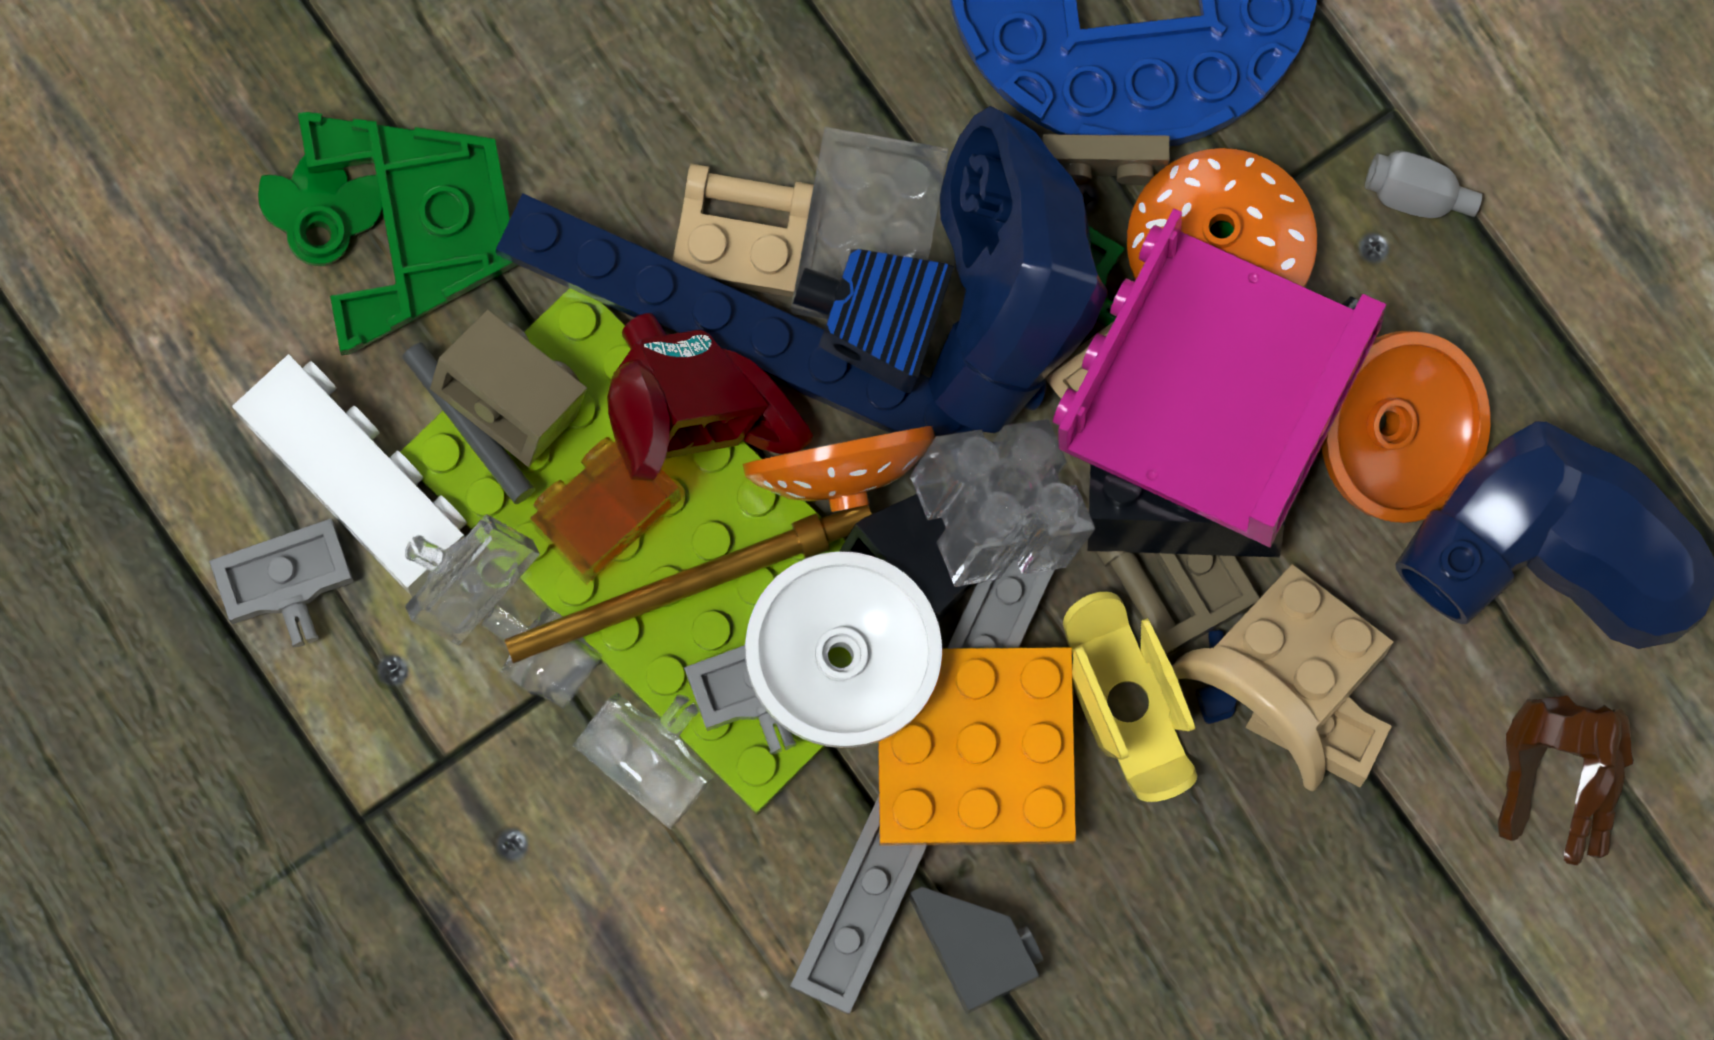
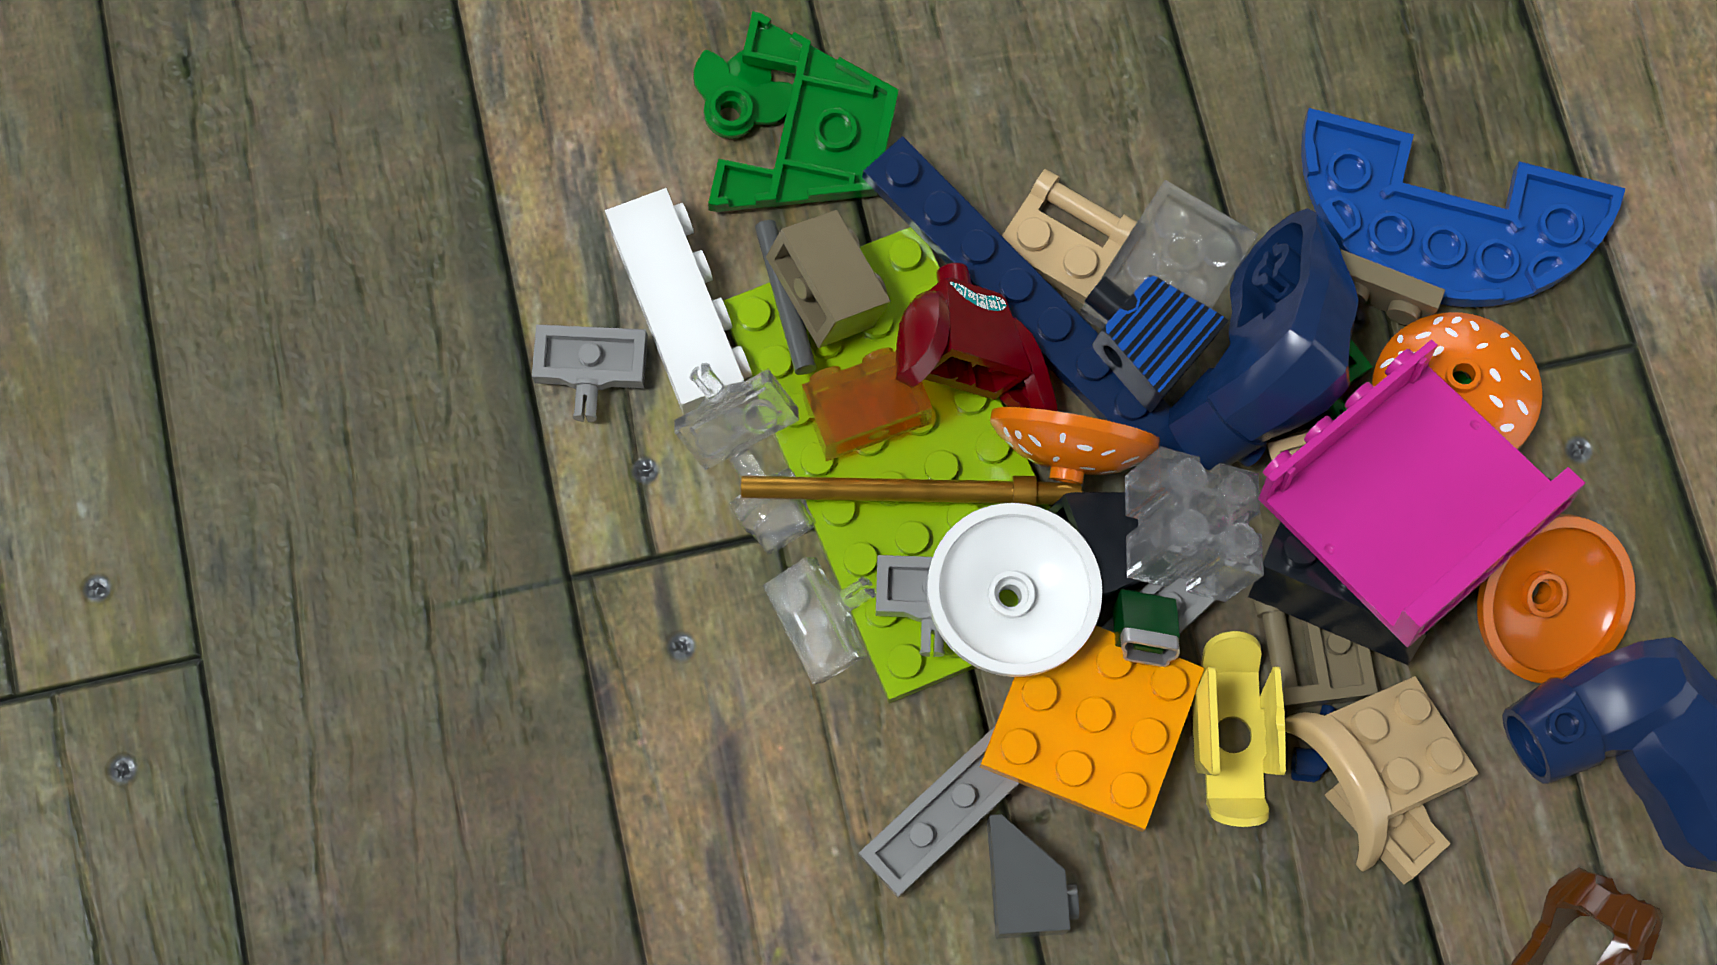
camera: 25 degrees right, 5 degrees down
light grey plant [1365,150,1482,218] -> none
none -> dark green piece [1112,589,1180,667]

